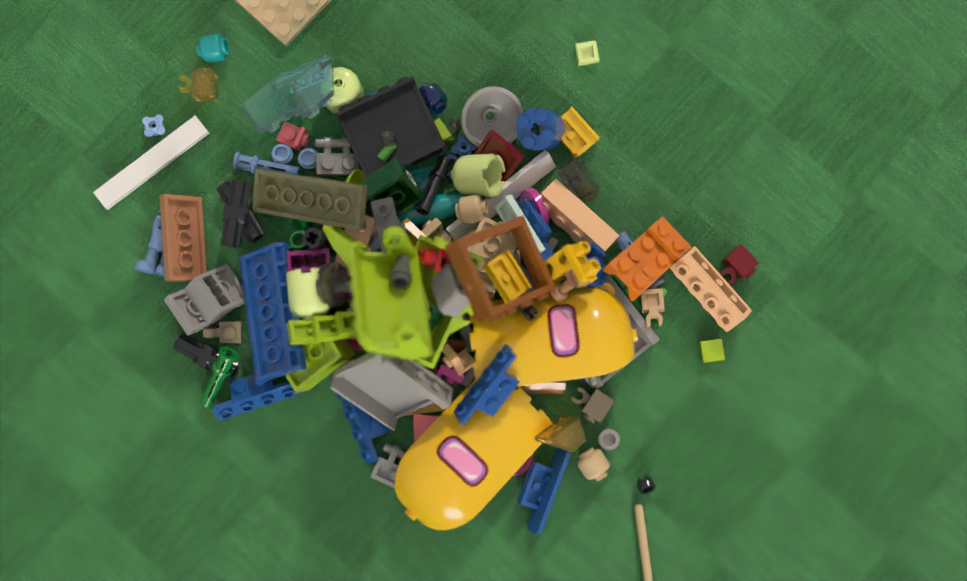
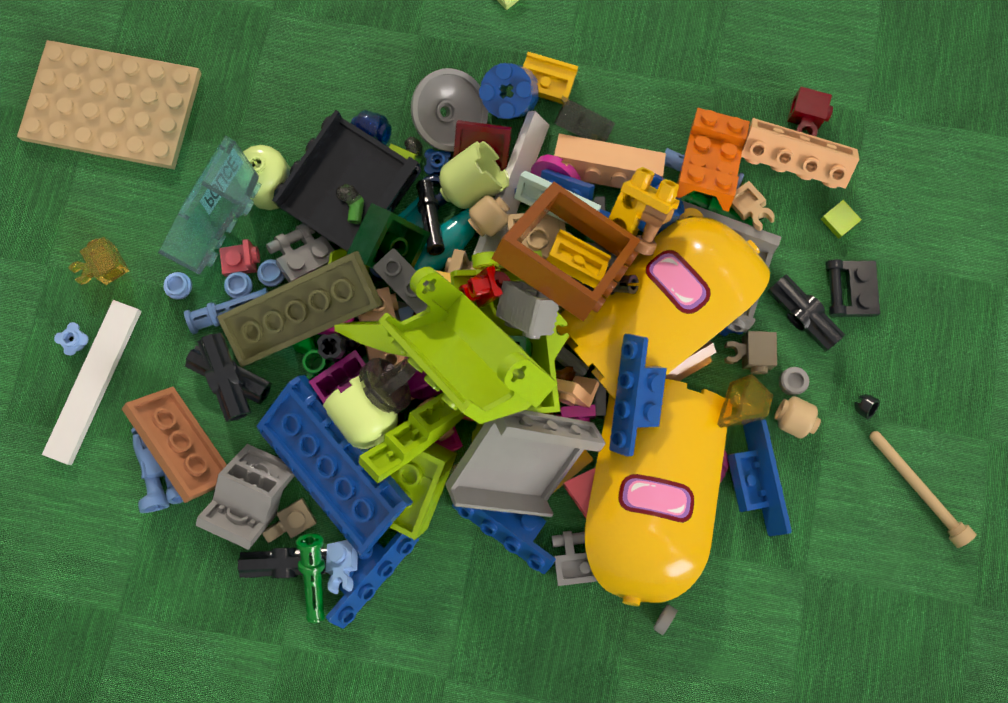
camera: 25 degrees left, 5 degrees down
teal head [196,33,230,63] -> none
dark grey cone [389,255,412,289] -> none
none -> light blue plate [164,272,192,300]
none -> light blue plate [325,540,358,594]
none -> light grey tile [653,605,678,636]
none -> black piece [767,274,845,352]
none -> black plate [825,259,880,317]

